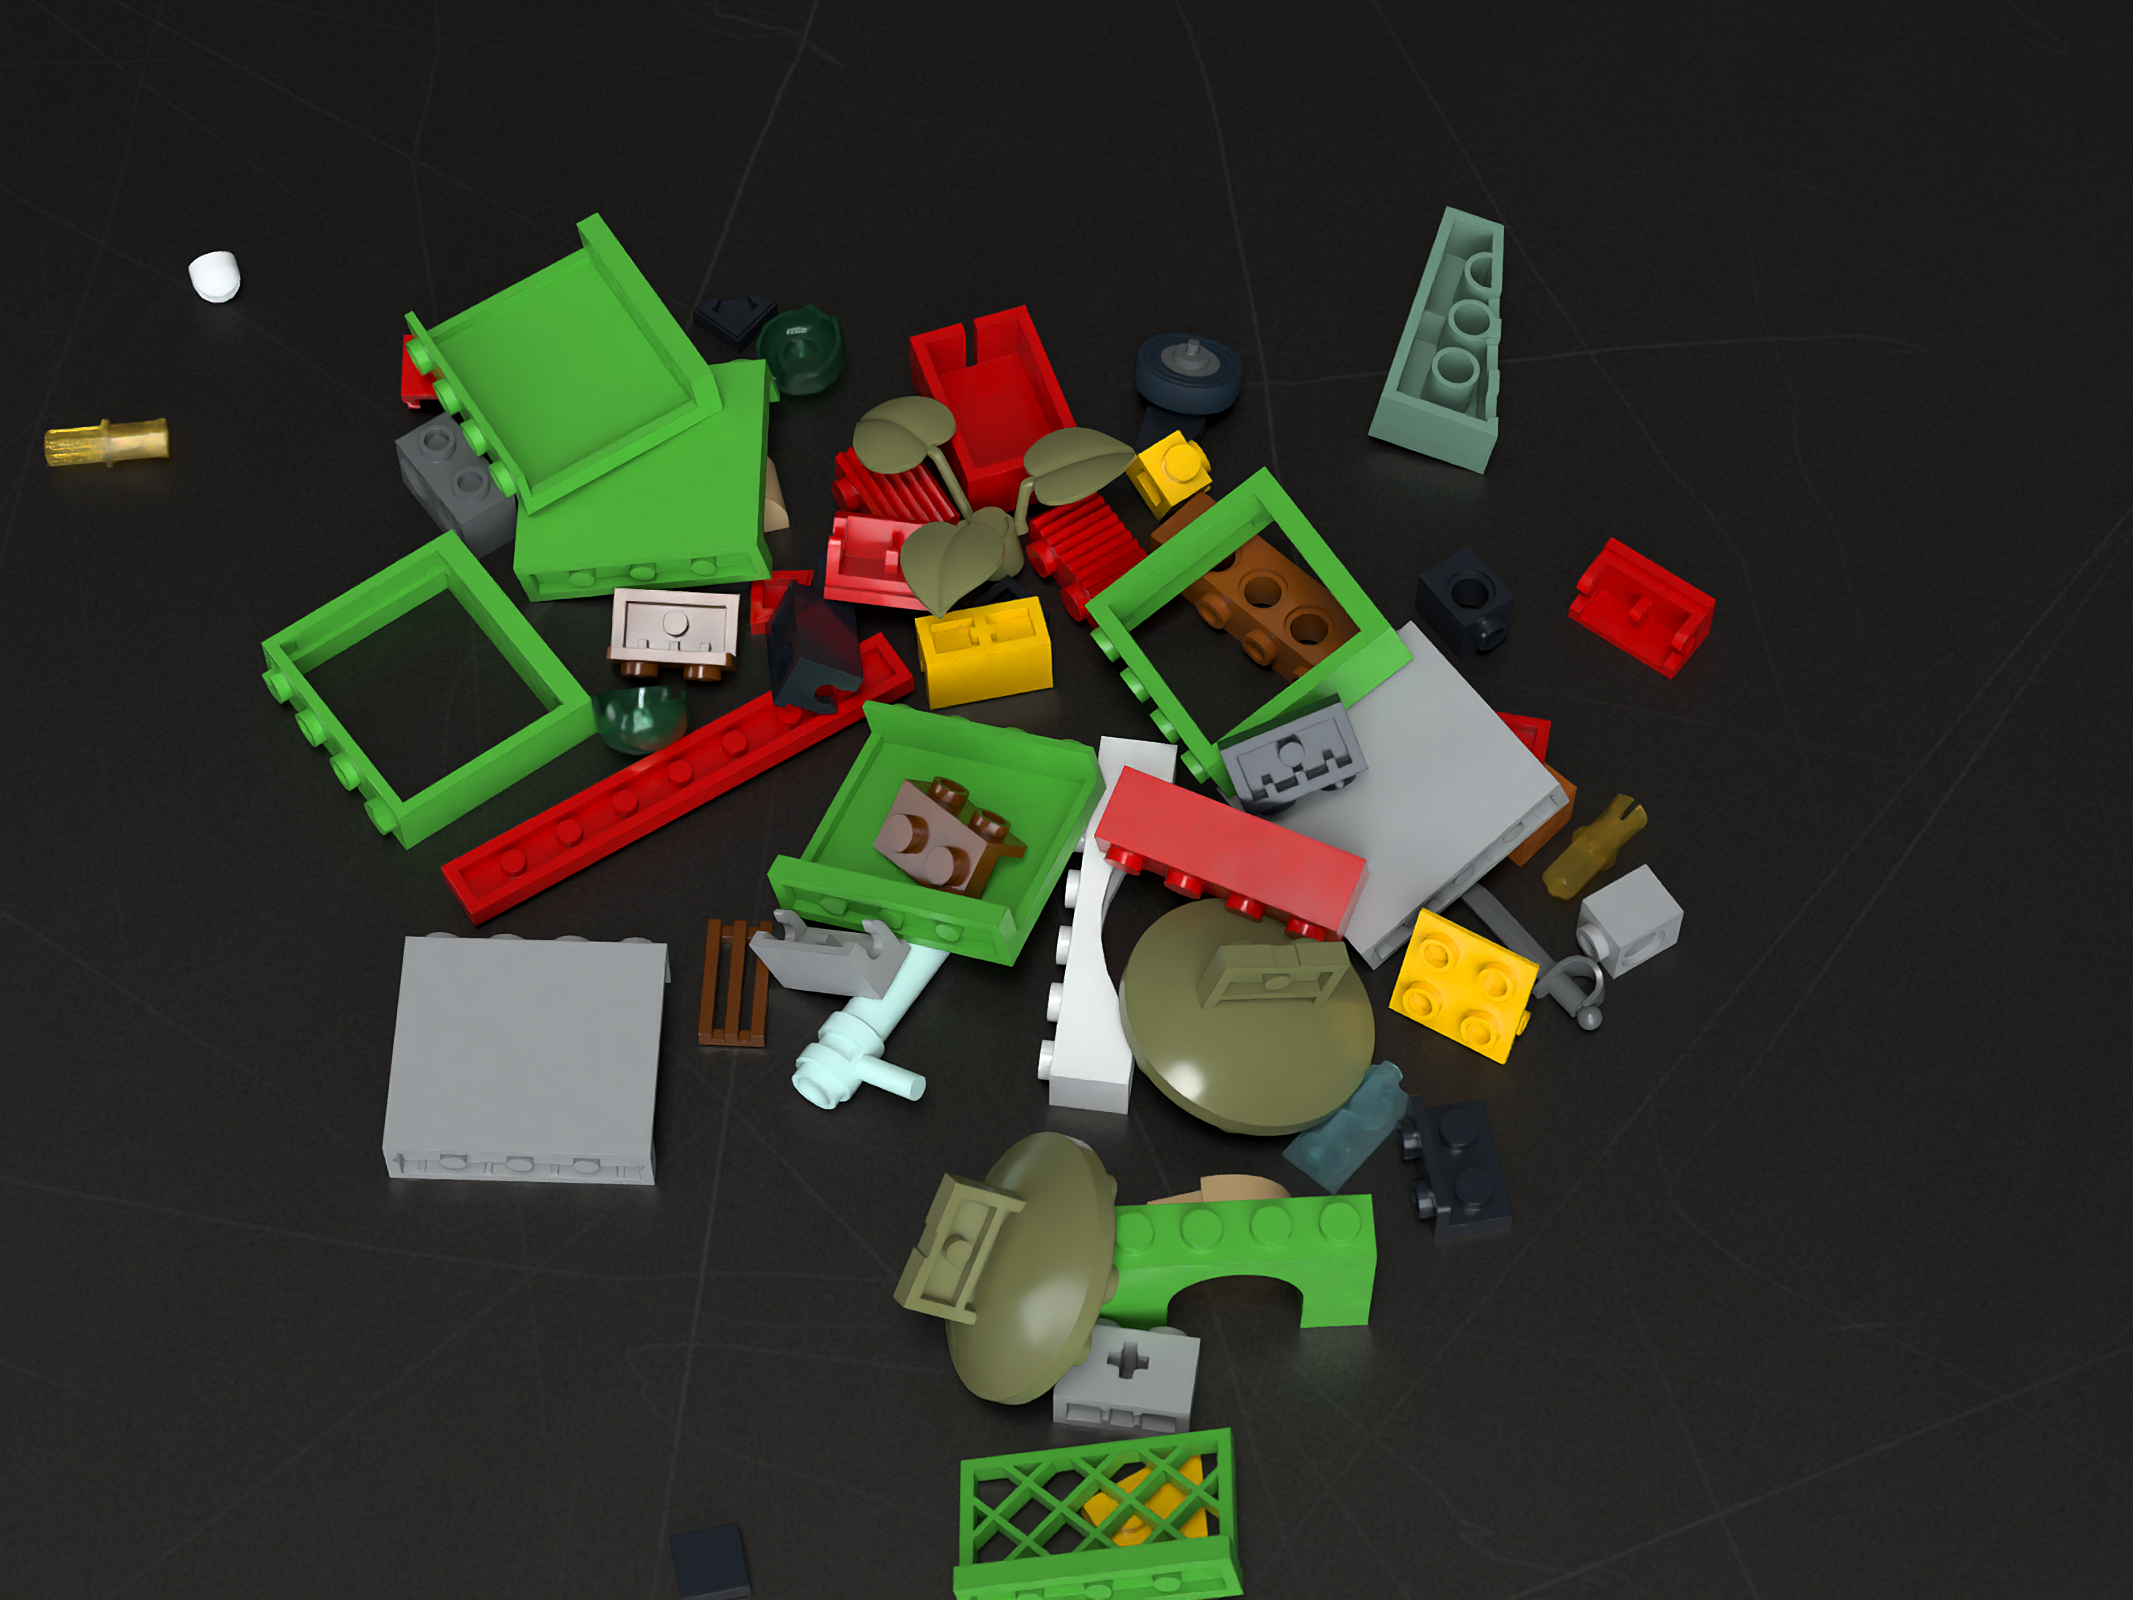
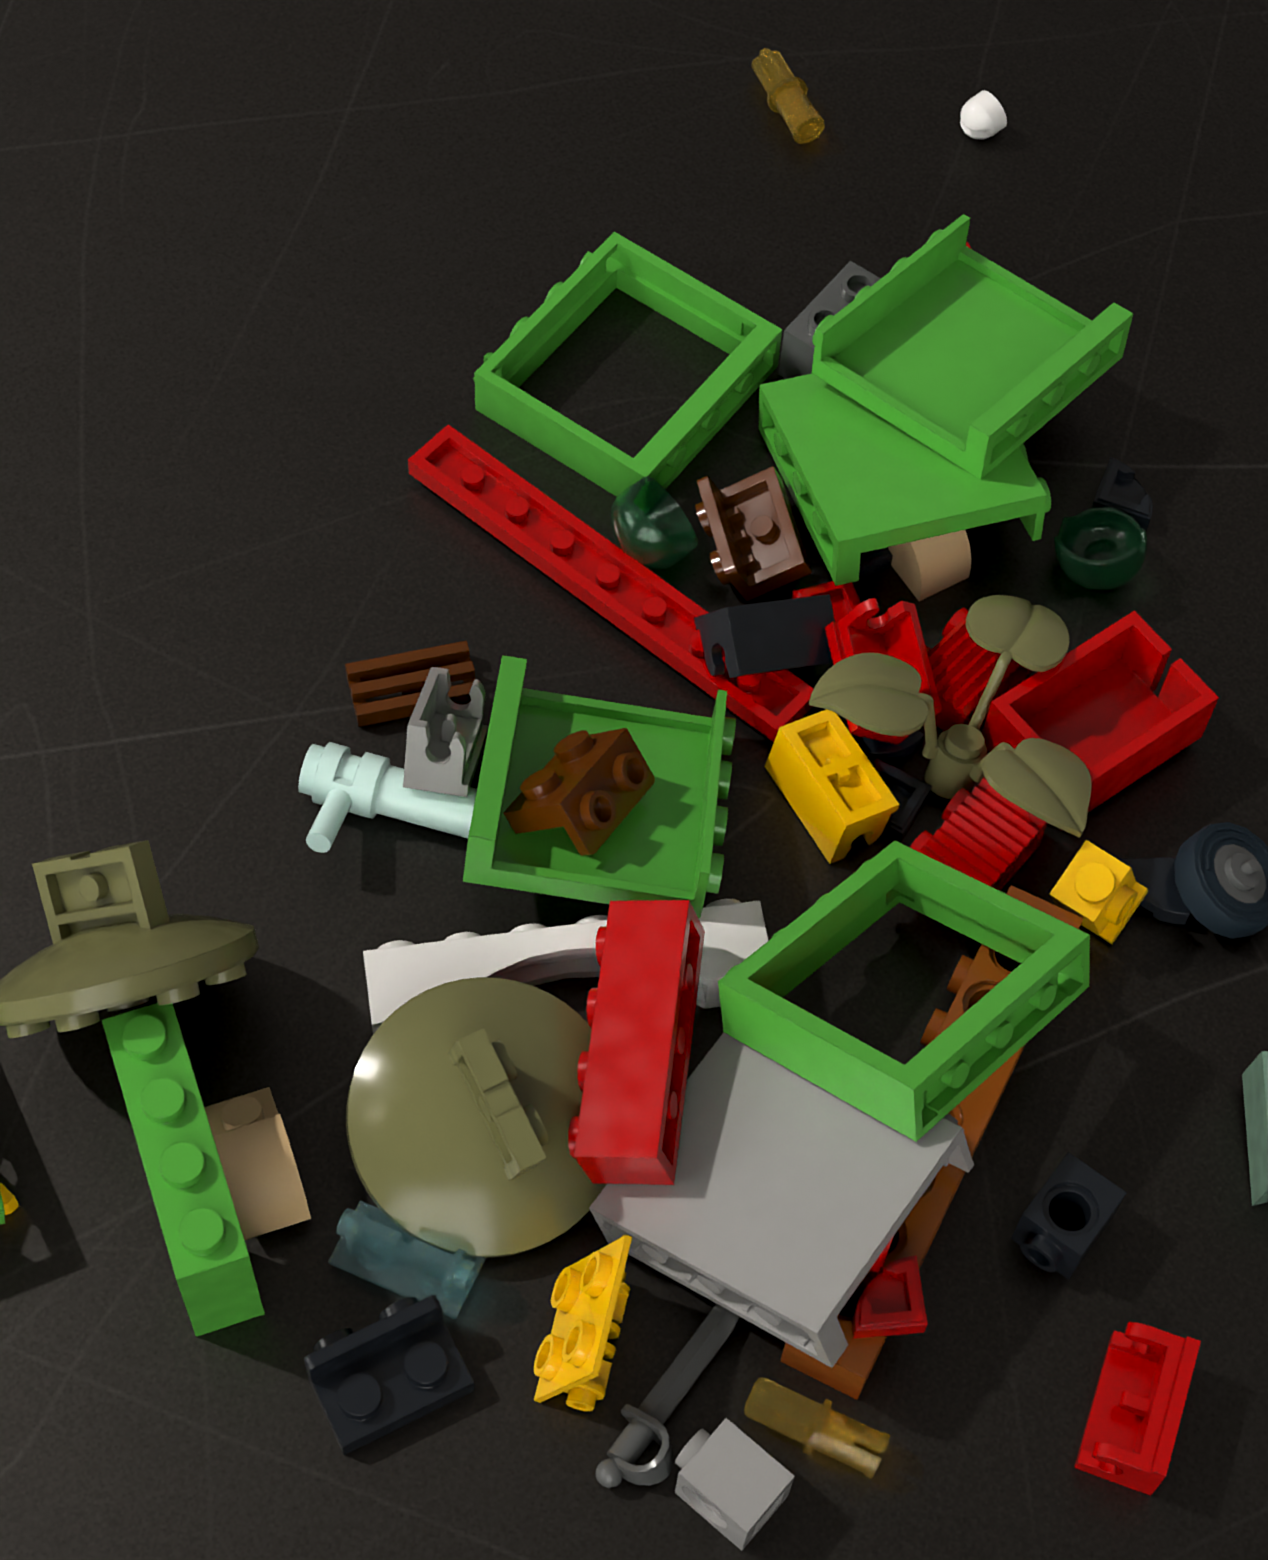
camera: 70 degrees right, 0 degrees up
light grey panel [382,932,671,1185] -> none
light grey brick [1053,1318,1201,1436] -> none
bracket [1217,693,1369,816] -> none

